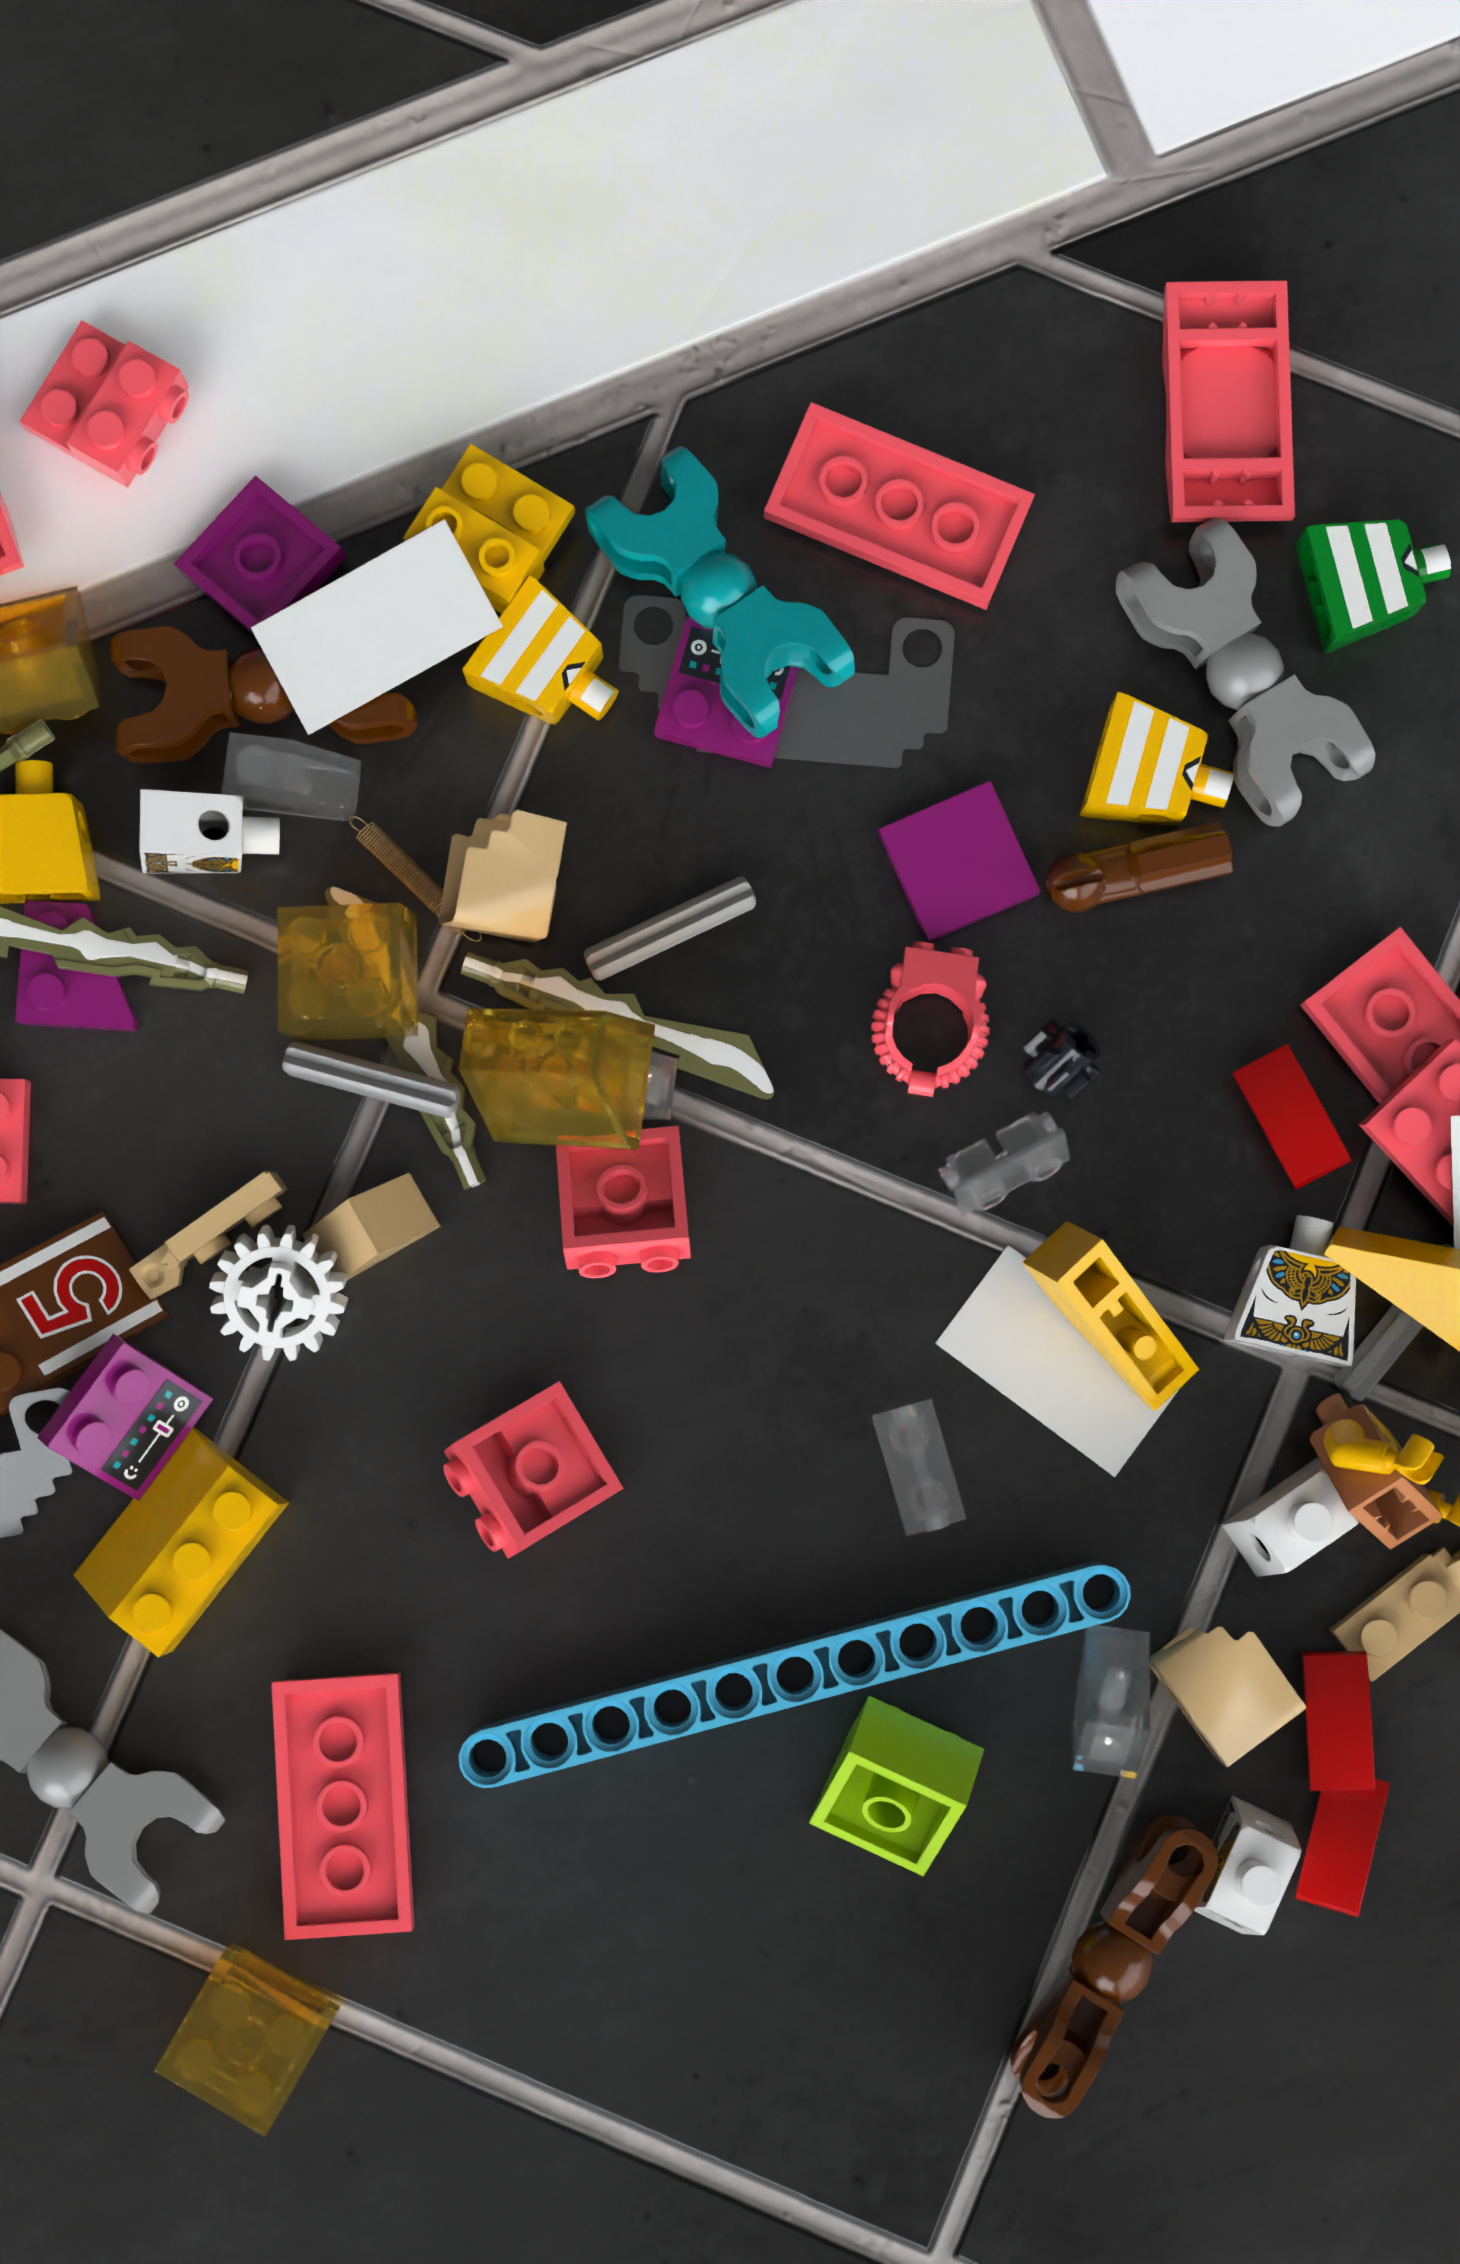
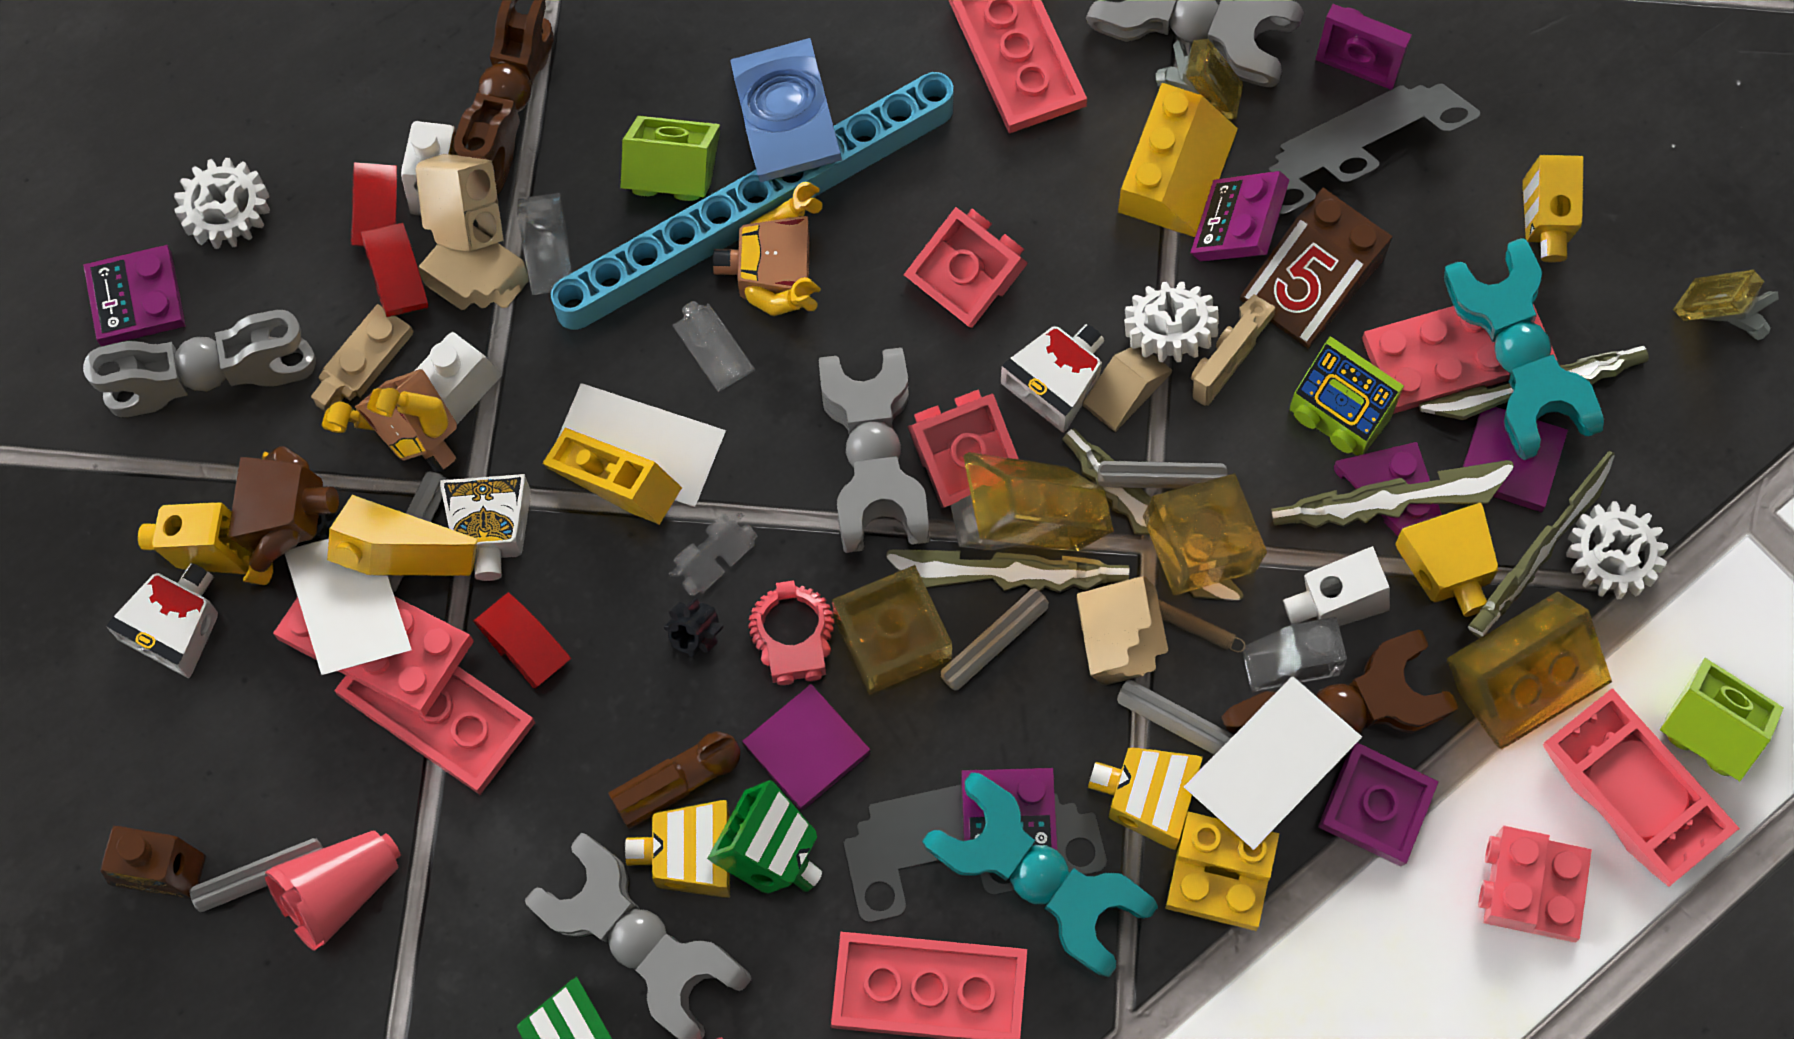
camera: 165 degrees right, 15 degrees down
none -> tan piece [415,154,504,252]
none -> green torso [707,780,822,893]
none -> torso [713,182,822,316]
none -> medium blue slope [731,38,842,183]
none -> light grey piece [819,348,929,553]
none -> clear yellow brick [832,565,952,695]
none -> white torso [1001,324,1104,433]
none -> light grey axle [1117,680,1234,755]
none -> clear yellow piece [1156,39,1243,120]
none -> slope [1289,336,1404,456]

